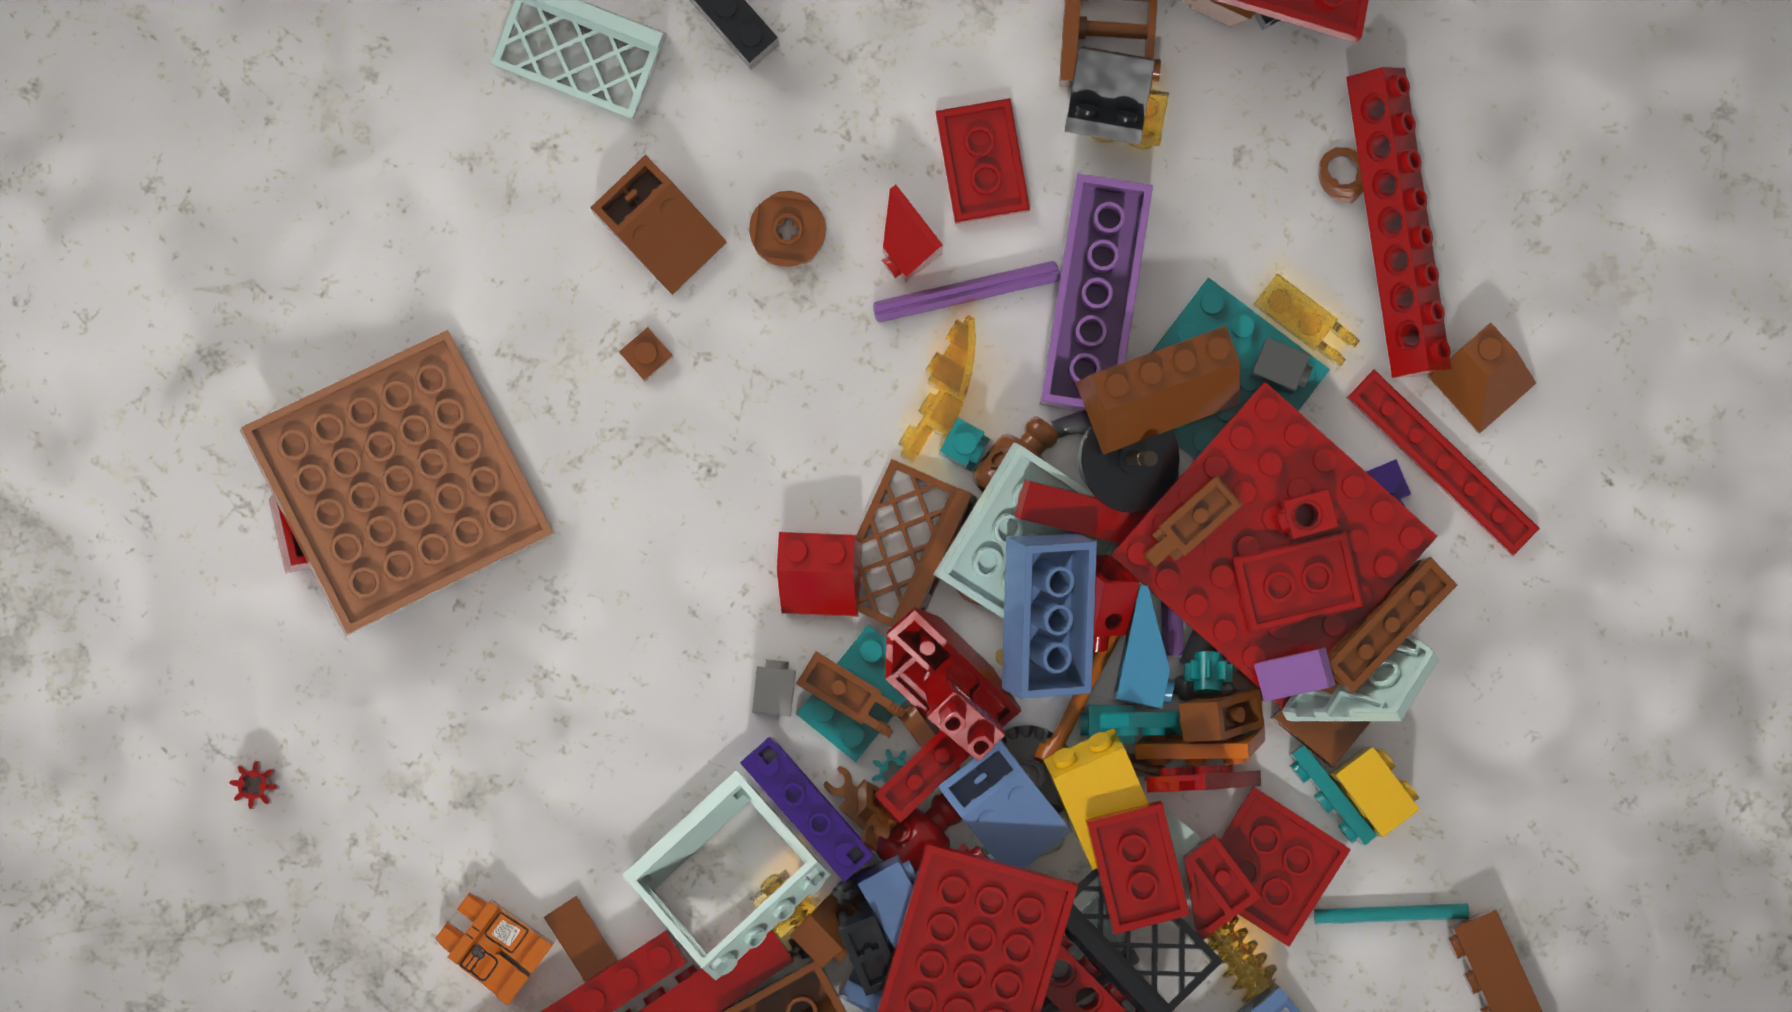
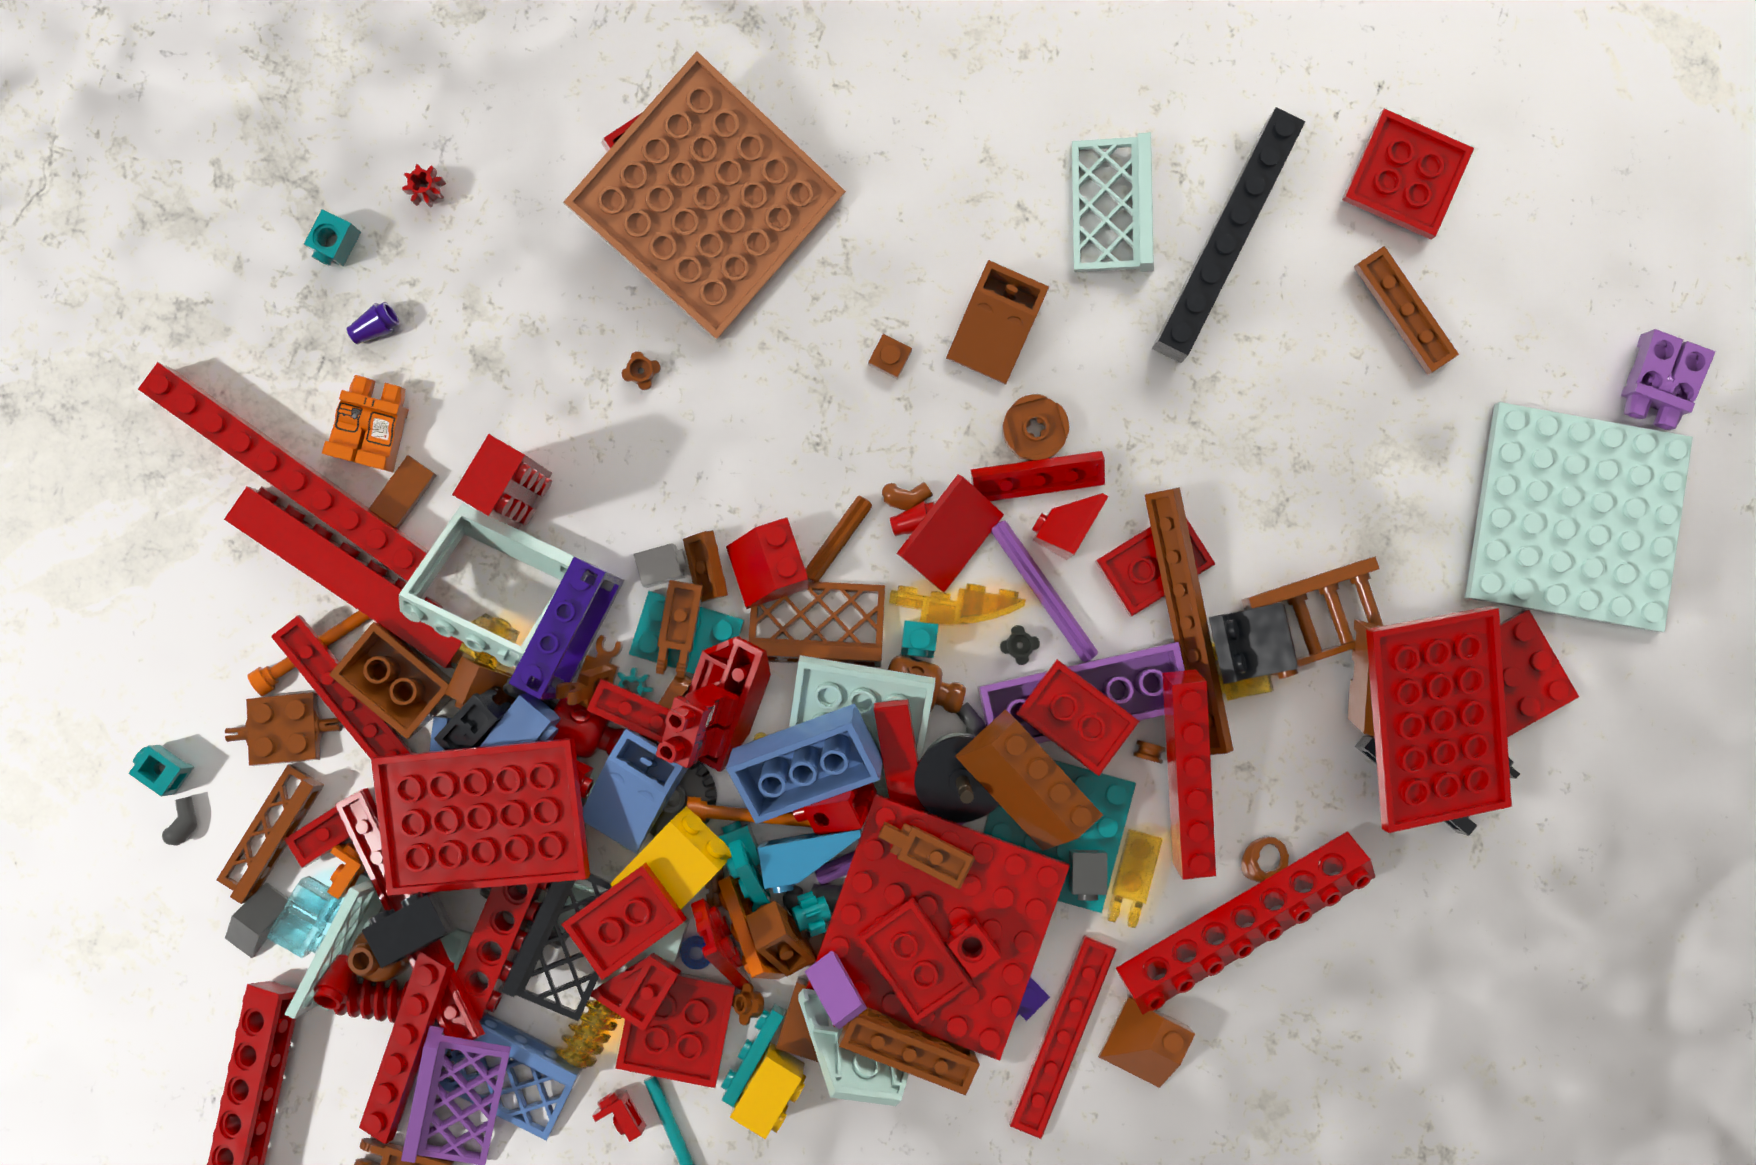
camera: 70 degrees right, 0 degrees up
none -> teal brick [304,209,361,267]
none -> dark purple cone [346,302,399,345]
none -> red brick [452,434,552,529]
none -> red bracket [592,1090,647,1142]
none -> dark orange plate [622,352,661,390]
none -> clear blue plate [680,935,710,970]
none -> dark orange plate [683,530,728,603]
none -> dark orange plate [732,983,764,1025]
none -> dark orange axle [805,495,872,582]
none -> dark orange arm [882,482,933,511]
none -> red cone [890,501,935,536]
none -> red tile [896,474,1004,593]
none -> red plate [970,451,1105,501]
none -> pearl dark grey plate [1000,625,1040,665]
none -> red tile [1016,659,1140,776]
none -> dark orange bush [1133,740,1166,764]
none -> dark orange plate [1144,487,1234,755]
none -> red brick [1162,669,1216,880]

